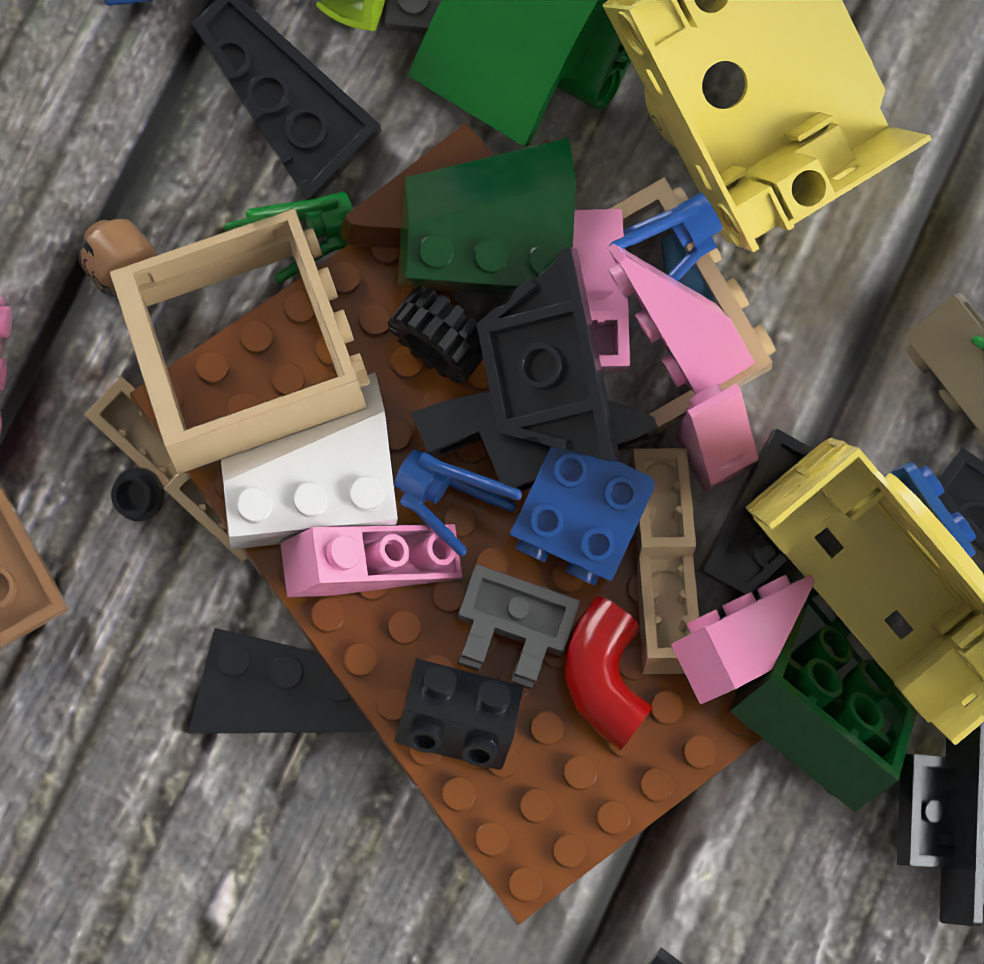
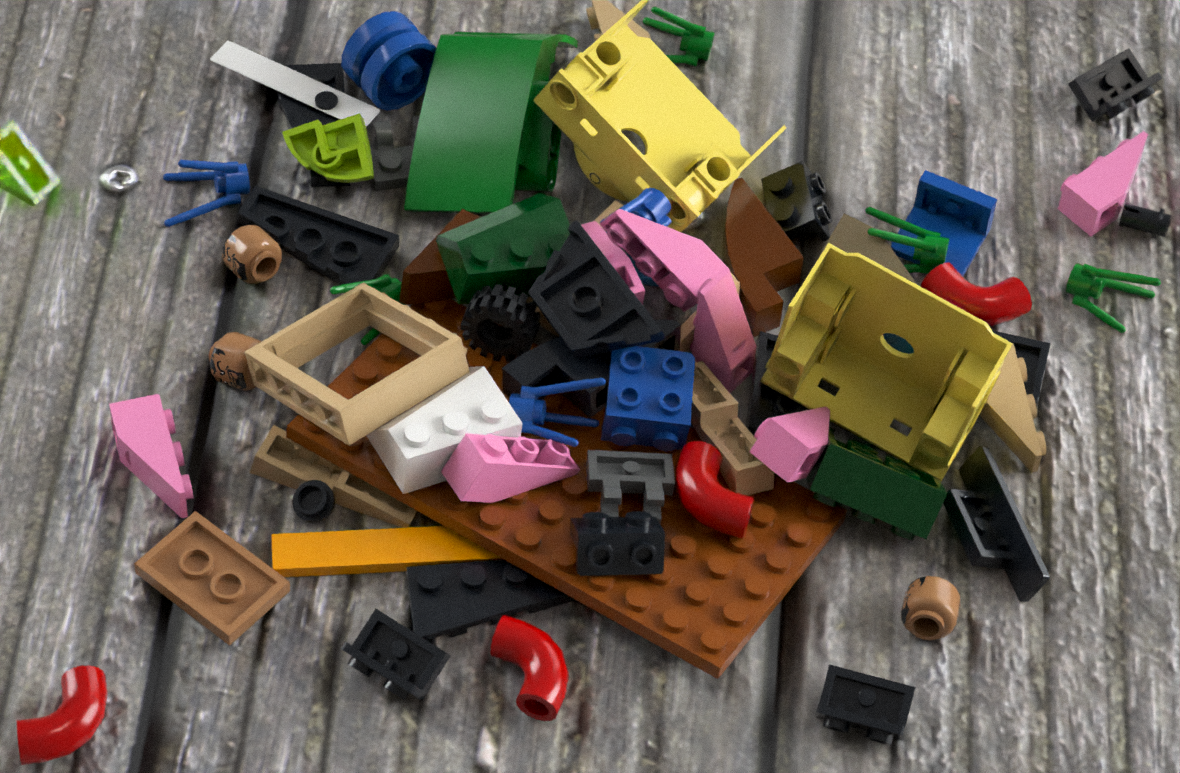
camera: 25 degrees left, 30 degrees down
none -> medium nougat head [222,225,282,284]
none -> light orange tile [271,526,502,577]
none -> black bracket [340,608,451,701]
none -> red cylinder [490,615,569,721]
none -> reddish brown slope [722,177,804,337]
none -> black bracket [761,161,832,242]
none -> medium nougat head [901,576,960,640]

